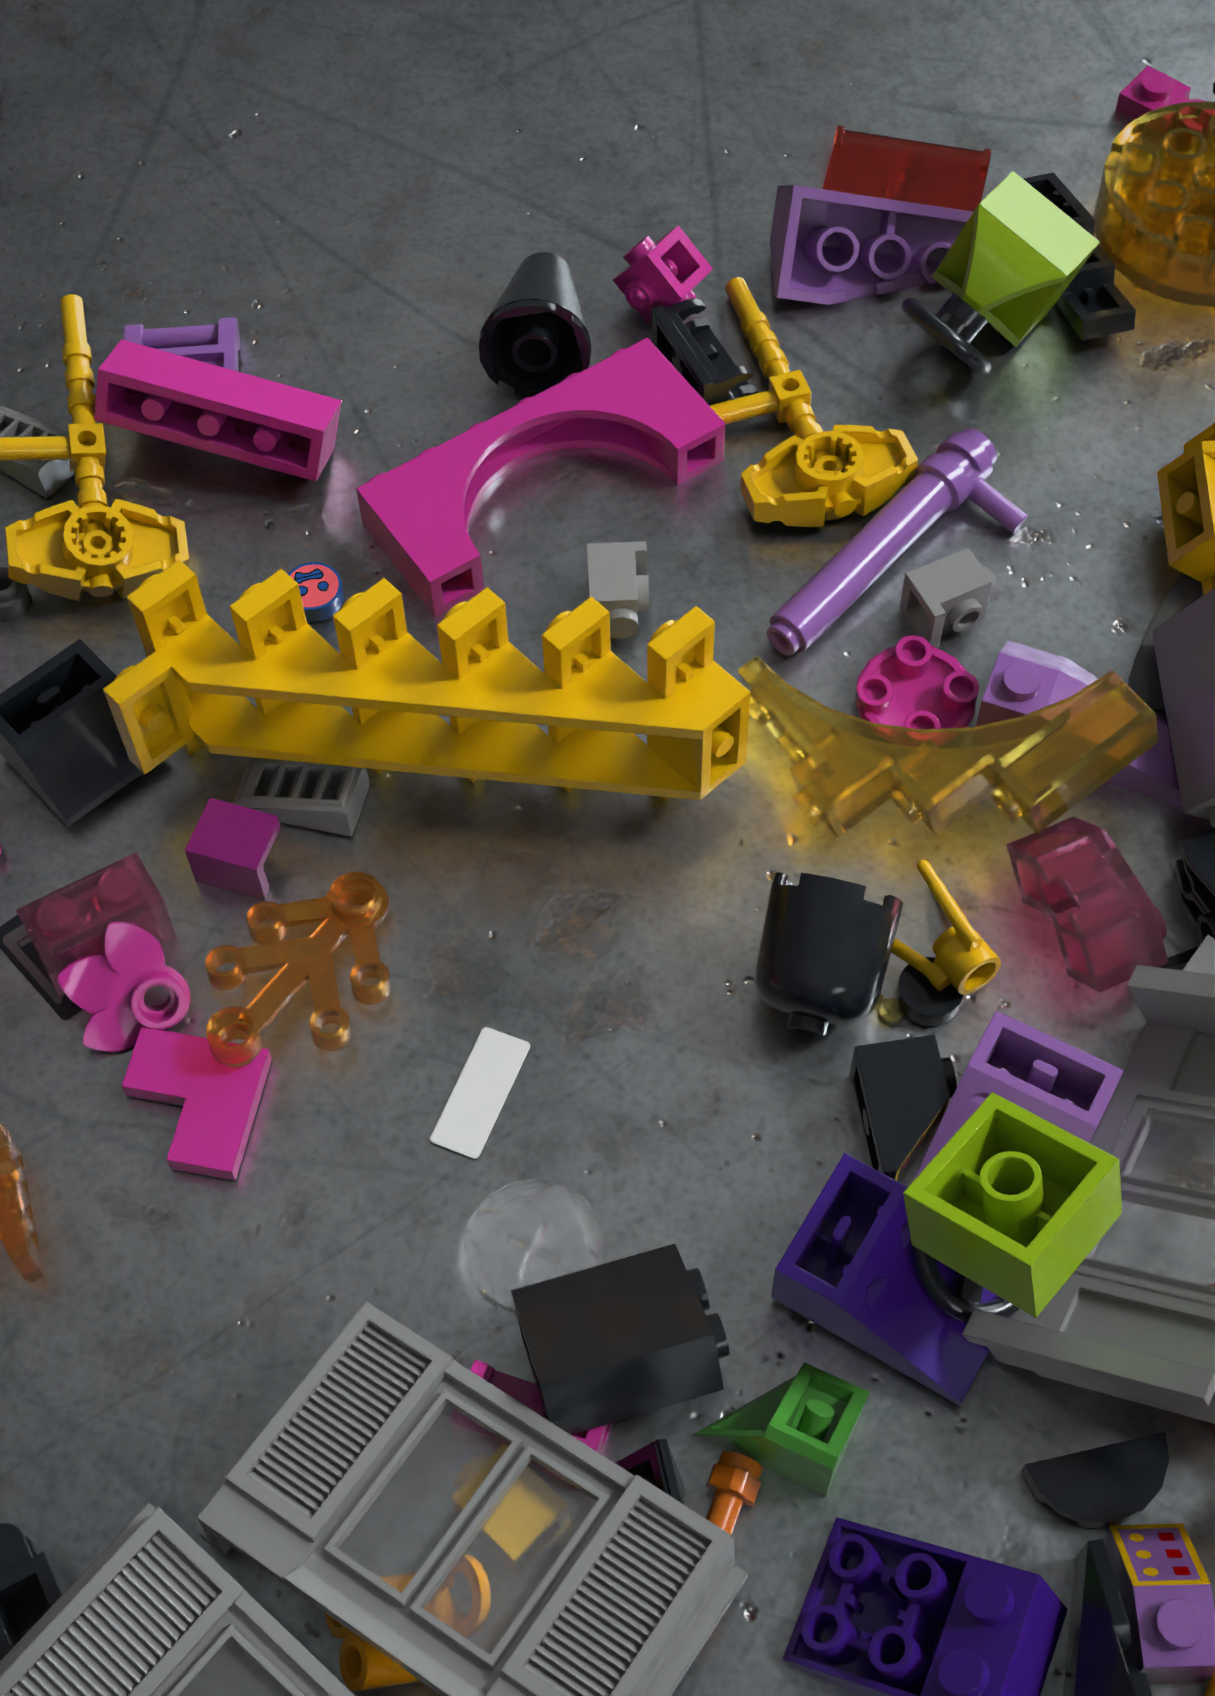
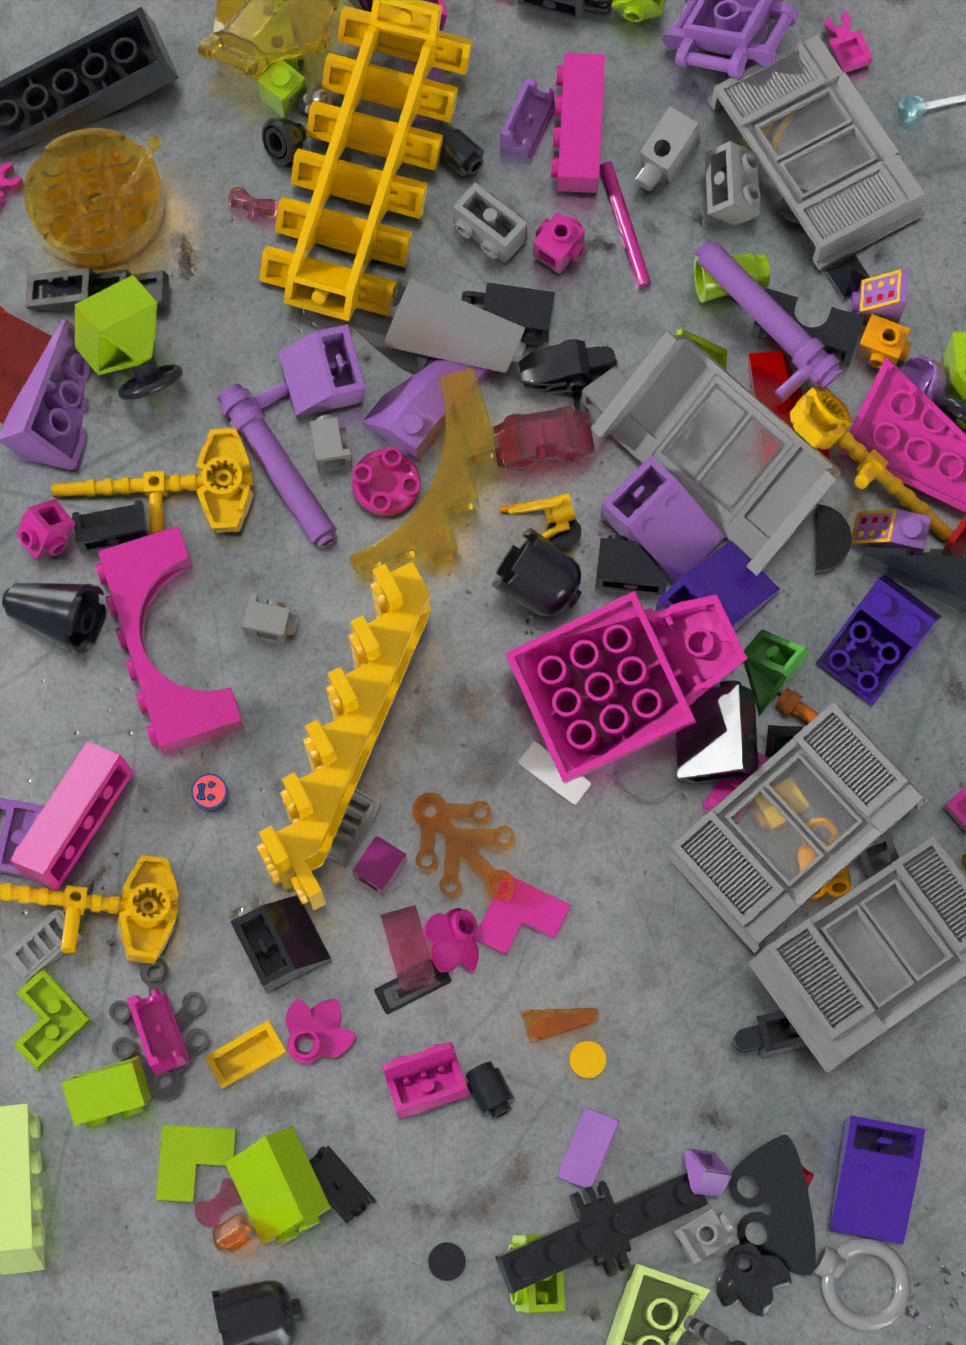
camera: 75 degrees left, 15 degrees up
lime piece [903,1092,1122,1323] -> none
none -> medium lavender slope [279,324,366,417]
none -> dark pink wedge [505,591,747,784]

